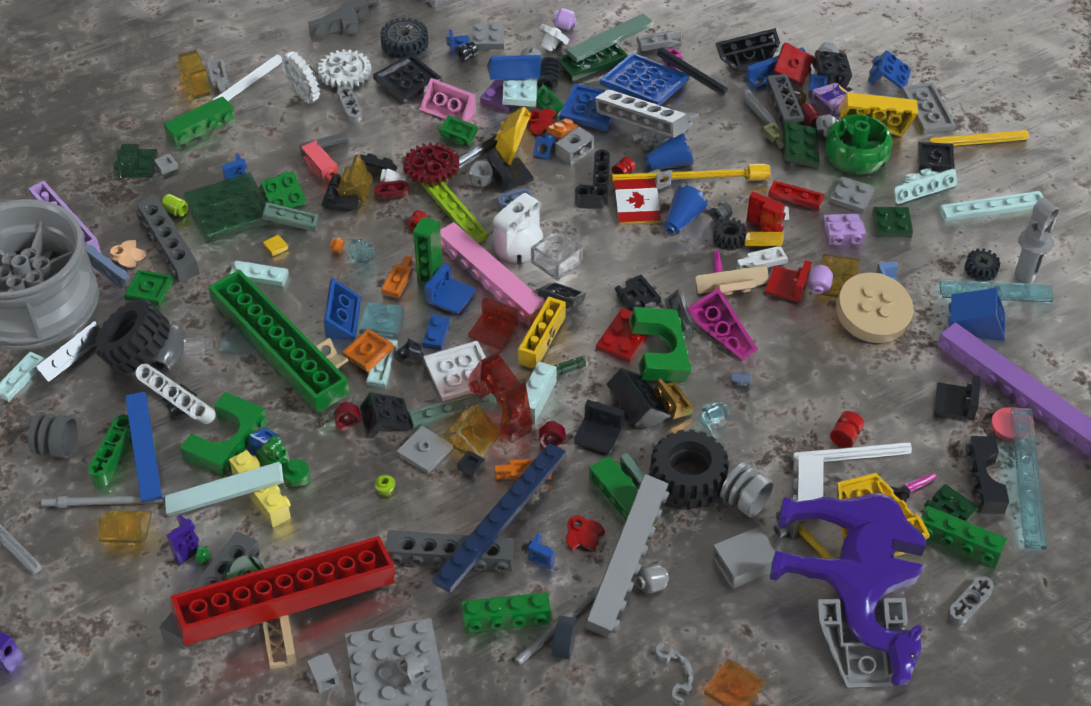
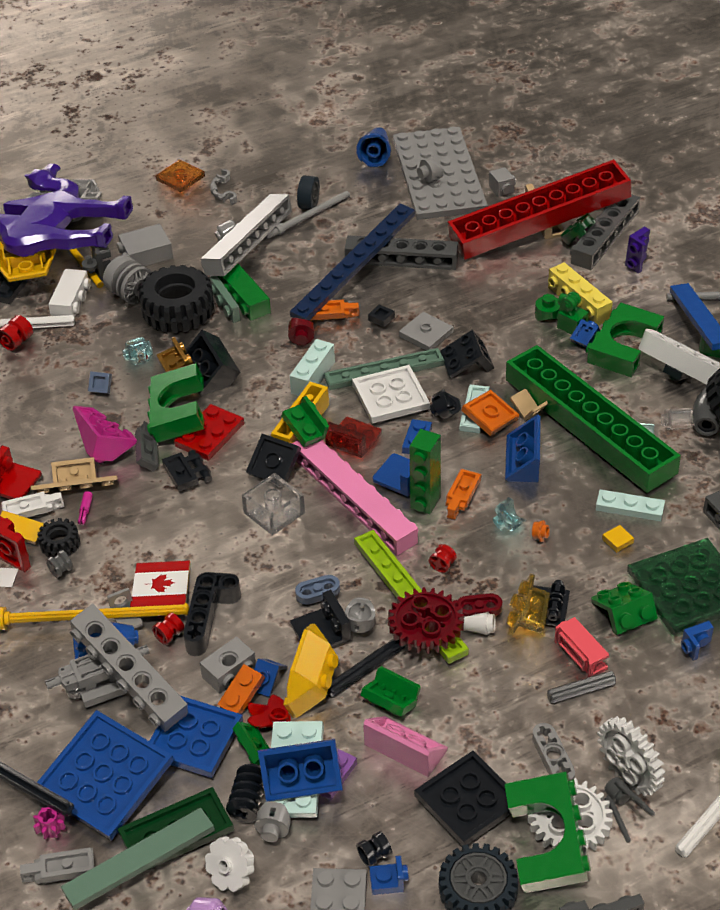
camera: 175 degrees left, 5 degrees down
clear yellow slope [99,510,152,546] -> none
light aqua tile [165,462,284,517] -> none
green plate [195,545,211,566] -> none
sand green tile [262,202,319,232] -> none
dark red piece [333,402,362,431] -> none
black plate [359,153,397,172] -> none
clear light blue plate [359,302,404,338] -> none
lime plate [375,475,395,495] -> none
clear yellow slope [443,404,502,458] -> none
green brick [462,592,551,634] -> none
clear red wedge [468,350,532,443] -> none
white piece [492,193,543,263] -> none
blue bracket [527,533,555,569] -> none
dark green axle [553,356,586,376] -> none
red plate [566,515,605,551] -> none
black bracket [574,399,625,454] -> none
blue cone [664,185,708,235] -> none
none -> green bracket [281,396,329,447]
none -> green arch [505,771,591,893]

